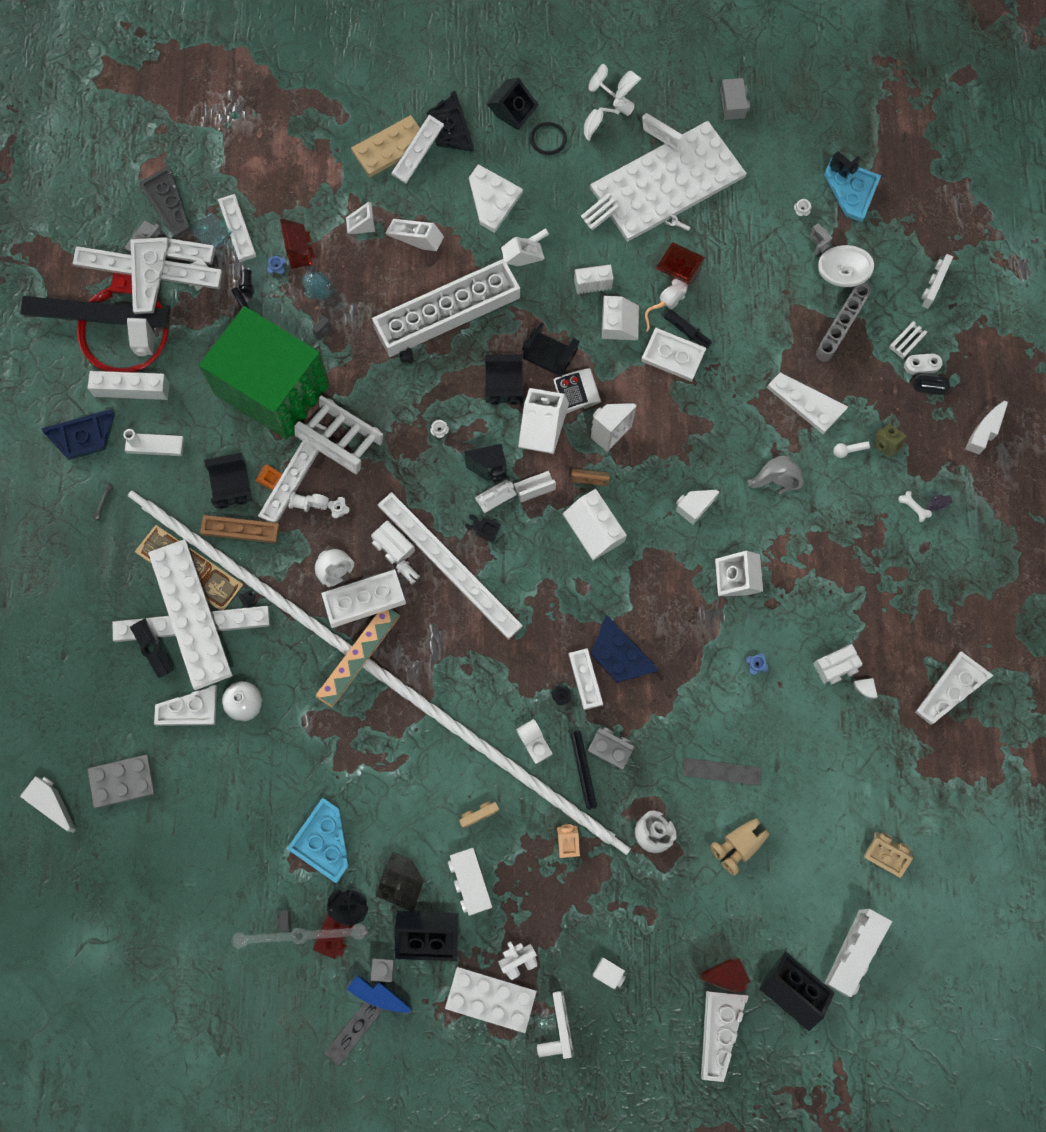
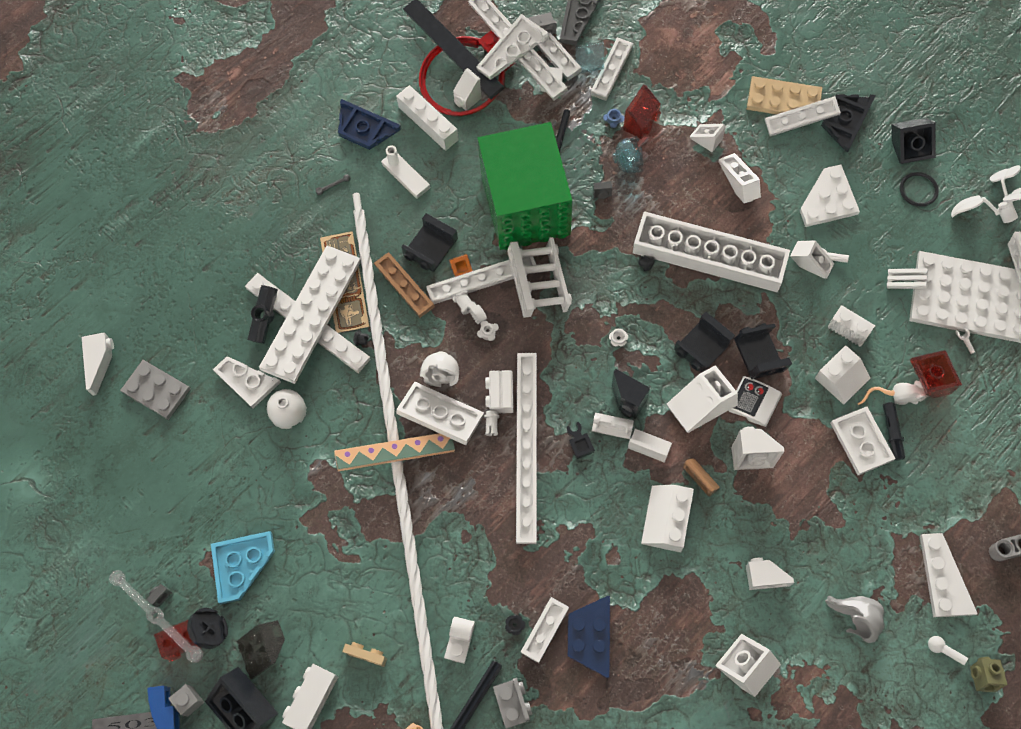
camera: 50 degrees right, 5 degrees down
black pin [239,269,253,294] -> none

